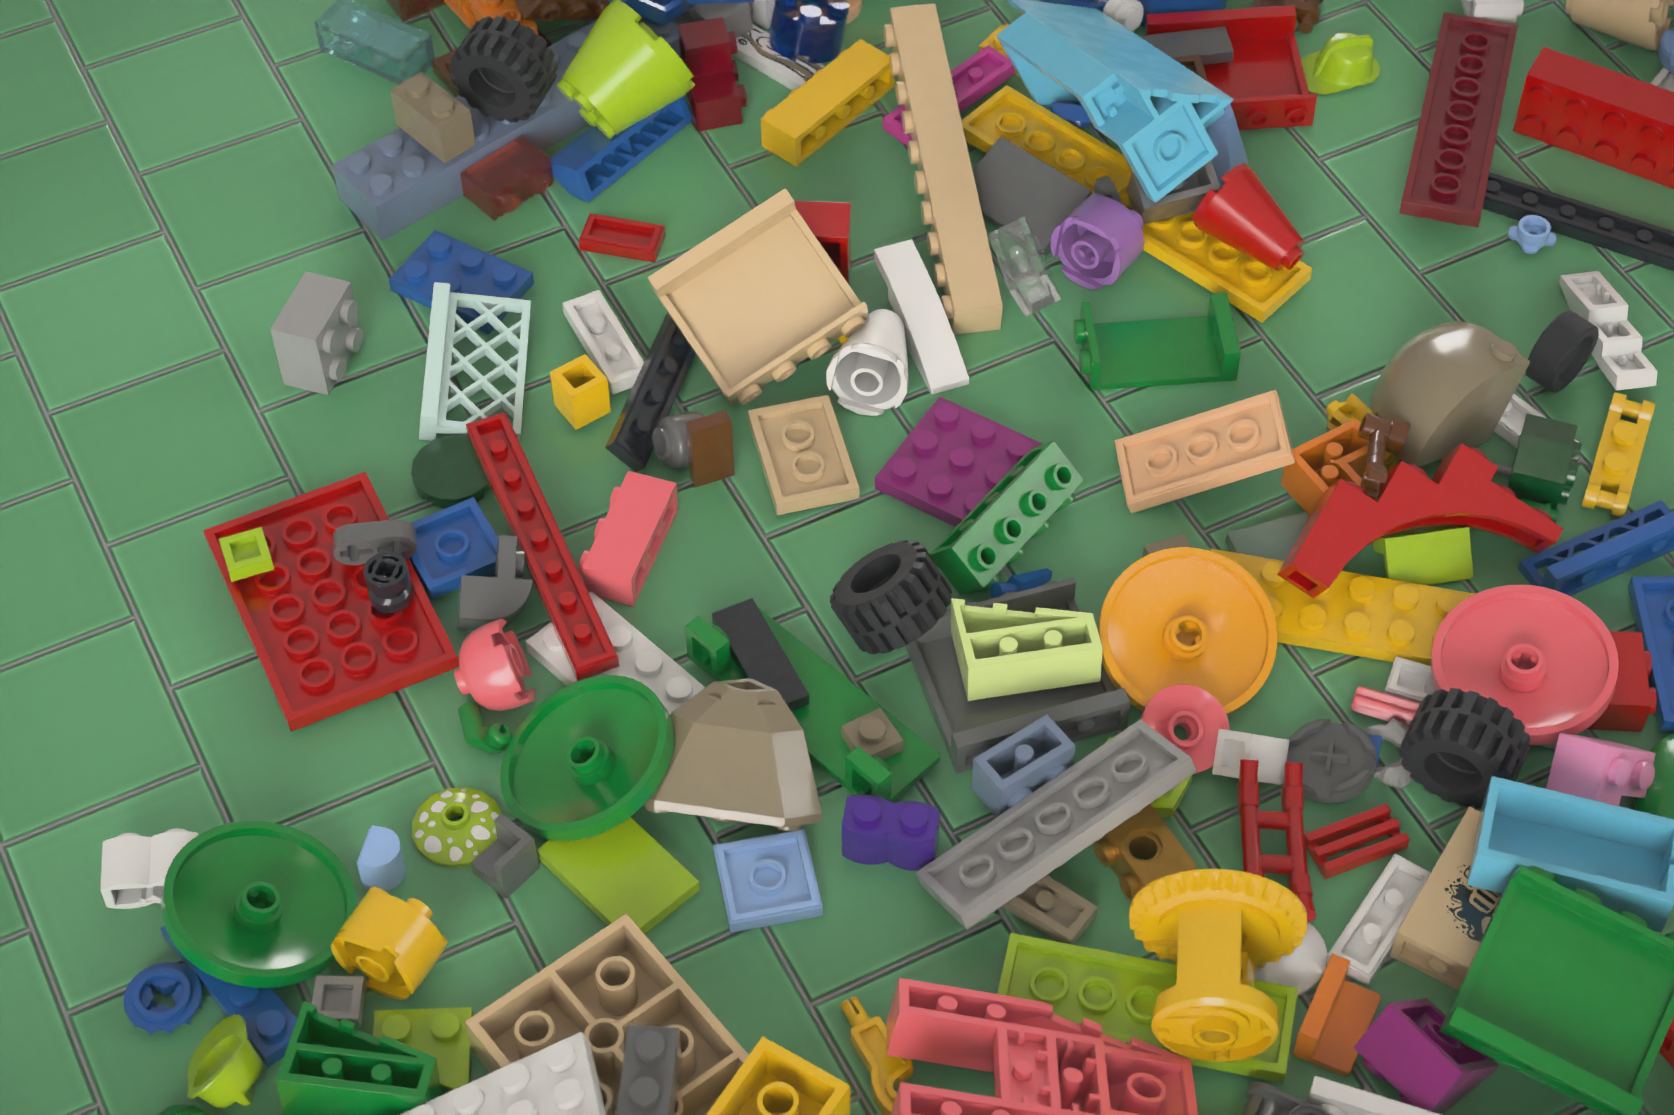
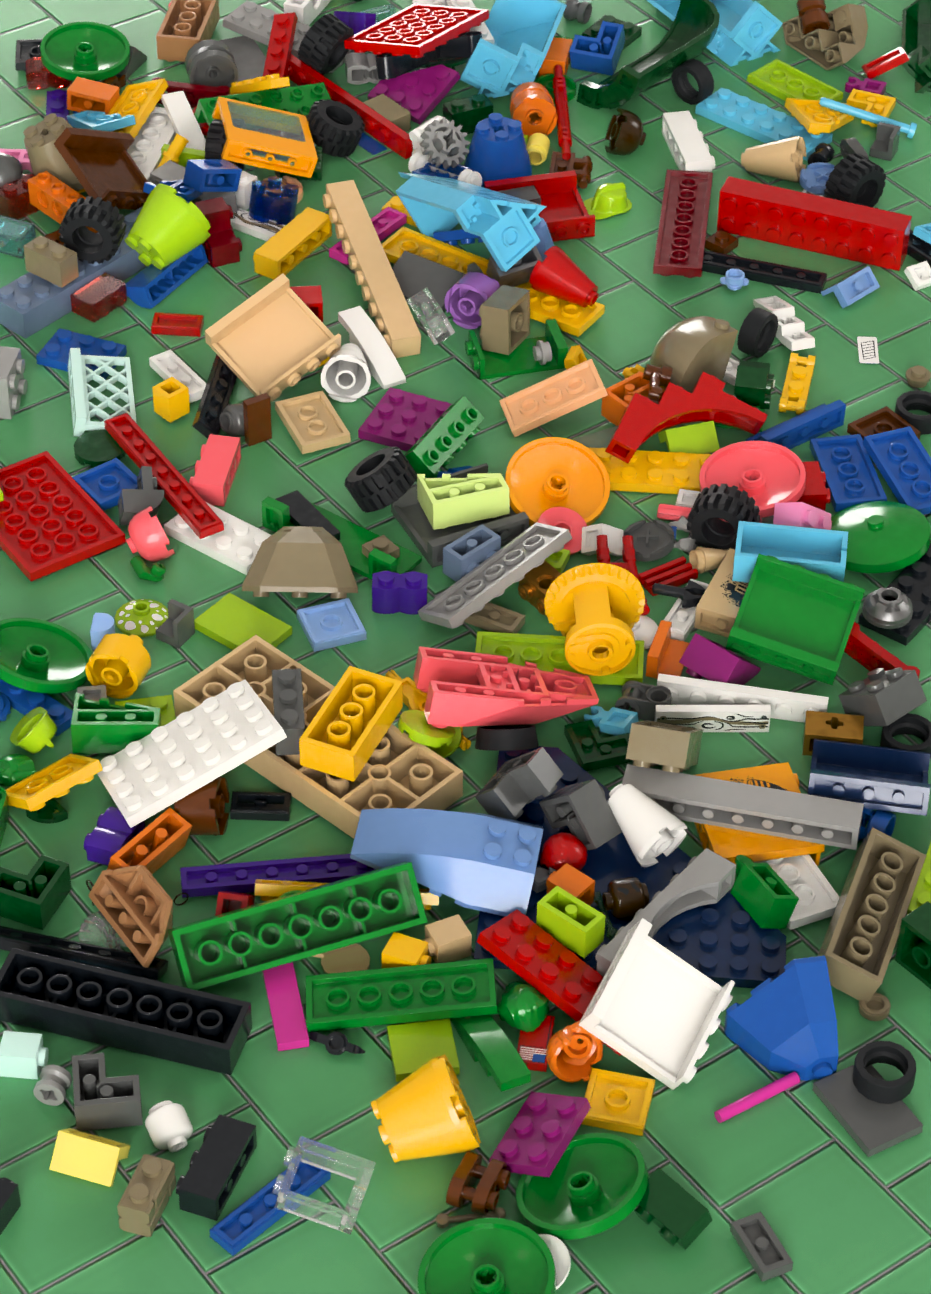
camera: 10 degrees left, 10 degrees down
dark grey beam [333,519,417,565] -> none
black wheel [363,552,413,613] -> none
green dish [500,675,675,841] -> none
none -> dark tan brick [479,285,530,355]
none -> light grey plate [533,340,552,365]
none -> yellow plate [564,345,587,370]
none -> black bar [652,580,705,608]
none -> tan cone [689,547,728,574]
none -> reddish brown plate [705,230,738,254]

